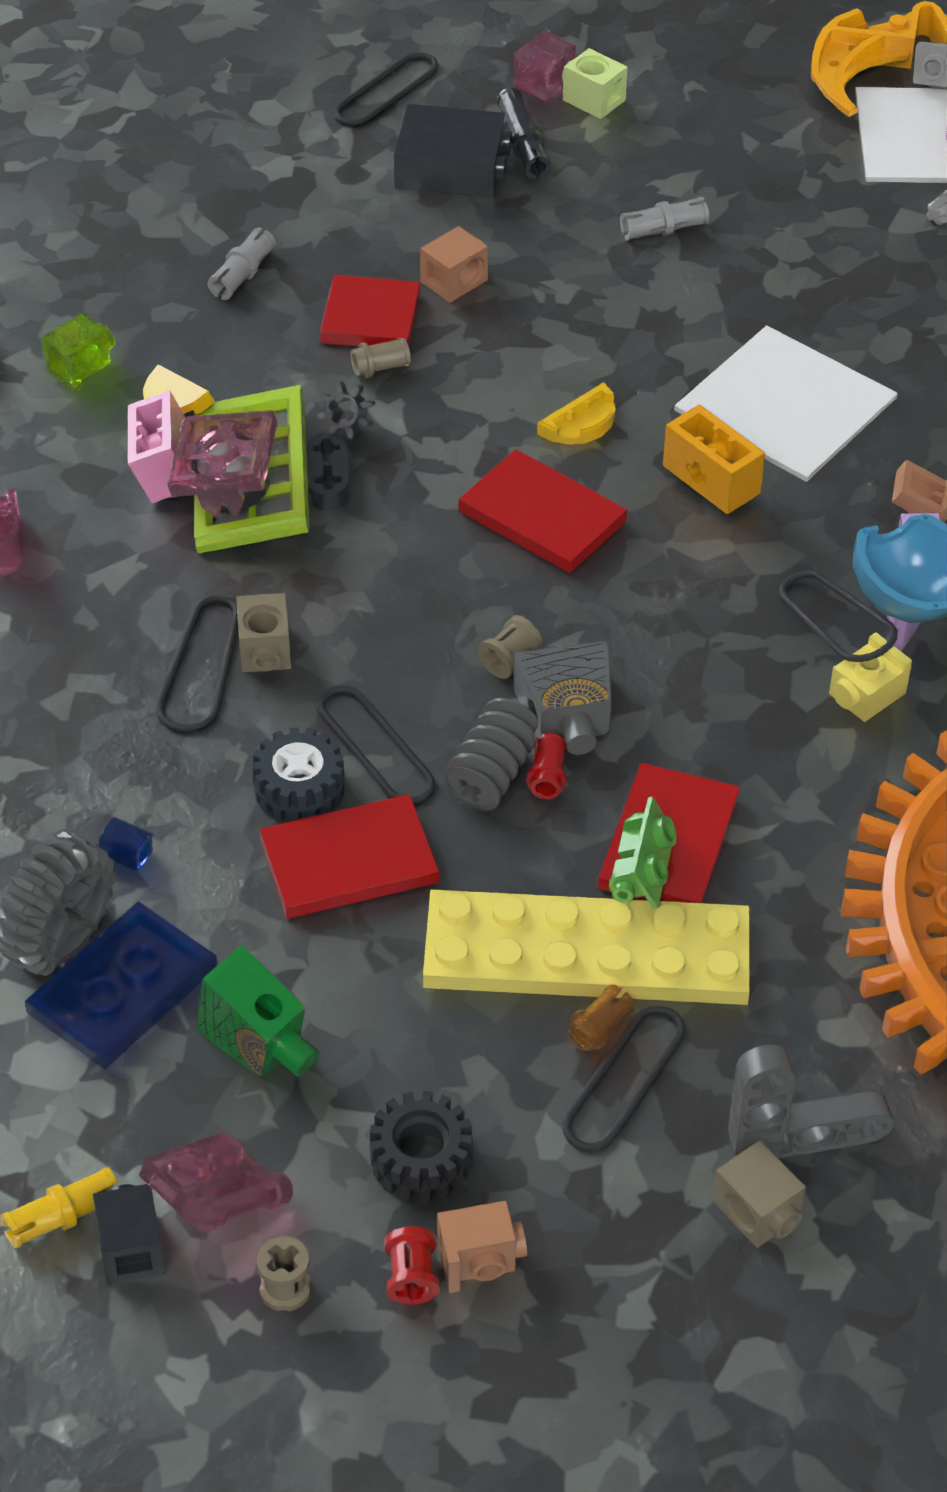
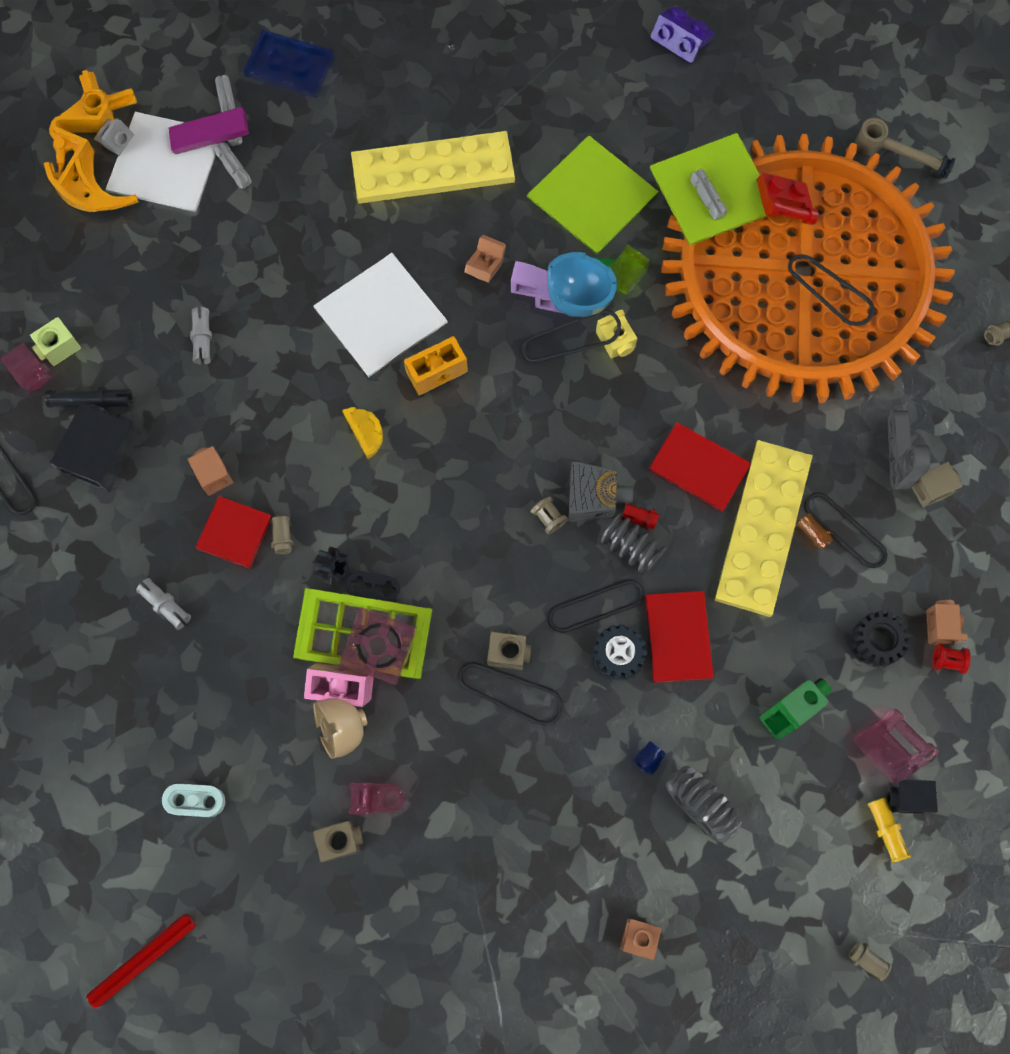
camera: 75 degrees left, 25 degrees up
clear blue tile [24,901,218,1070] -> none
clear neon green brick [41,312,115,392] -> none
tile [143,365,215,415] -> none
dark tan bush [256,1235,311,1311] -> none
red tile [458,449,627,573] -> none
bright green hinge [609,797,677,909] -> none
none -> tan cylinder [313,698,367,759]

